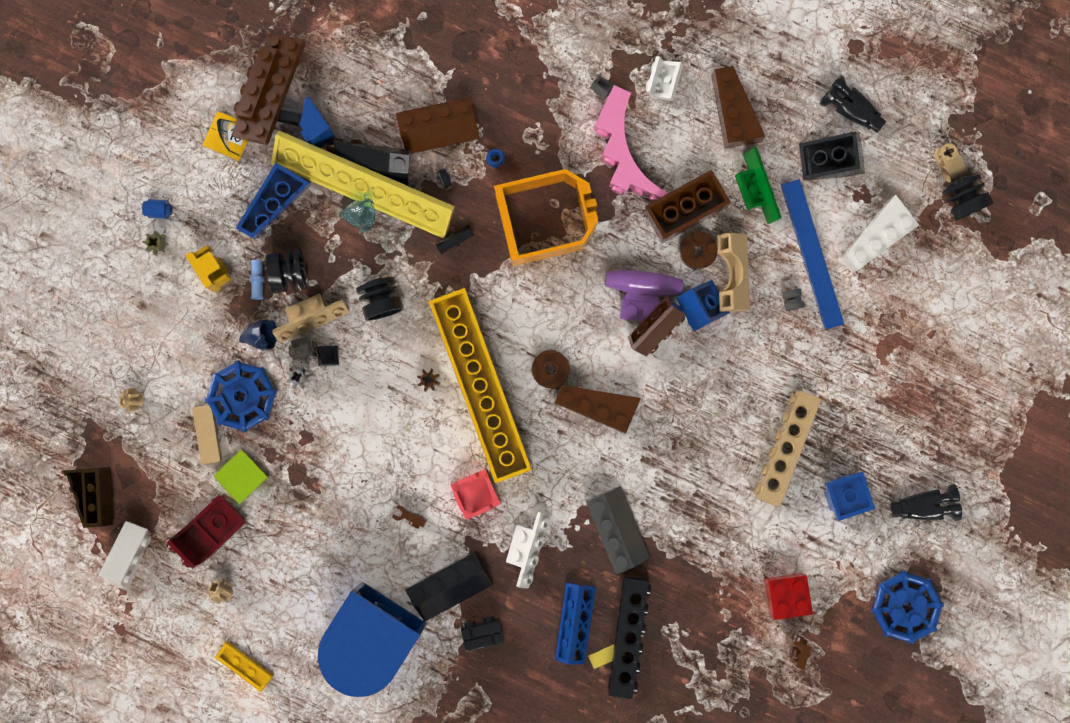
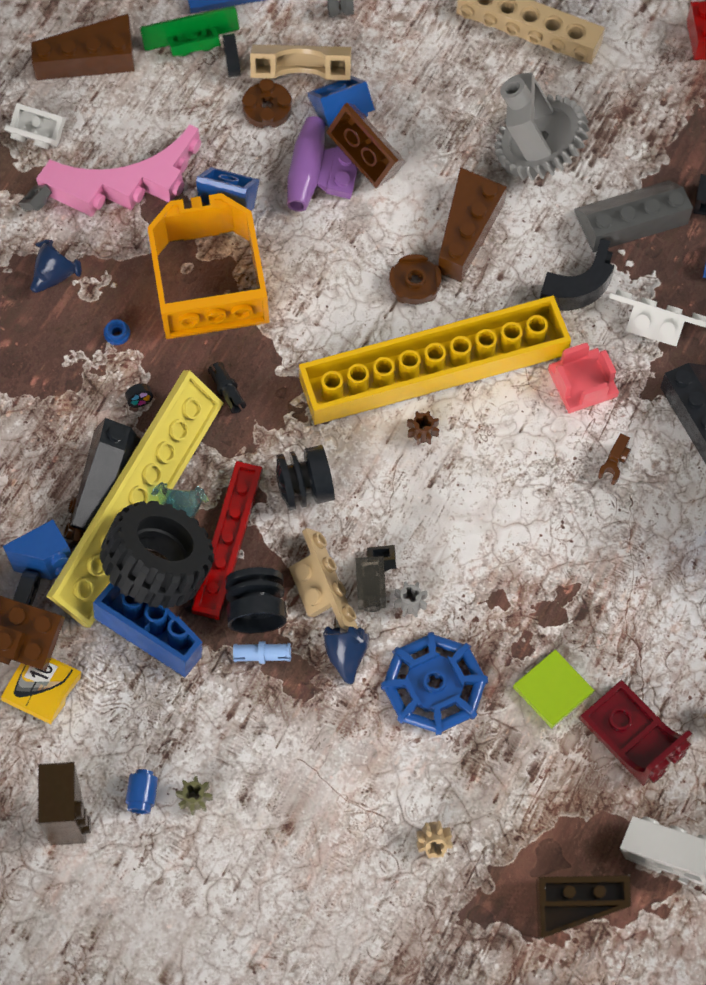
camera: 85 degrees left, 20 degrees down
yellow panel [185,245,232,293] -> none
tan tile [192,405,222,465] -> none
reddish brown slope [396,97,480,154] -> none
reddish brown slope [645,170,731,244] -> none
none -> dark blue hat [30,239,82,293]
none -> dark brown wedge [38,762,91,845]
none -> black tyre [100,501,214,608]
none -> red plate [192,461,263,620]
none -> blue slope [196,167,260,211]
none -> black beam [222,33,241,77]
none -> light grey piece [494,73,589,180]
none -> black arch [540,239,615,311]

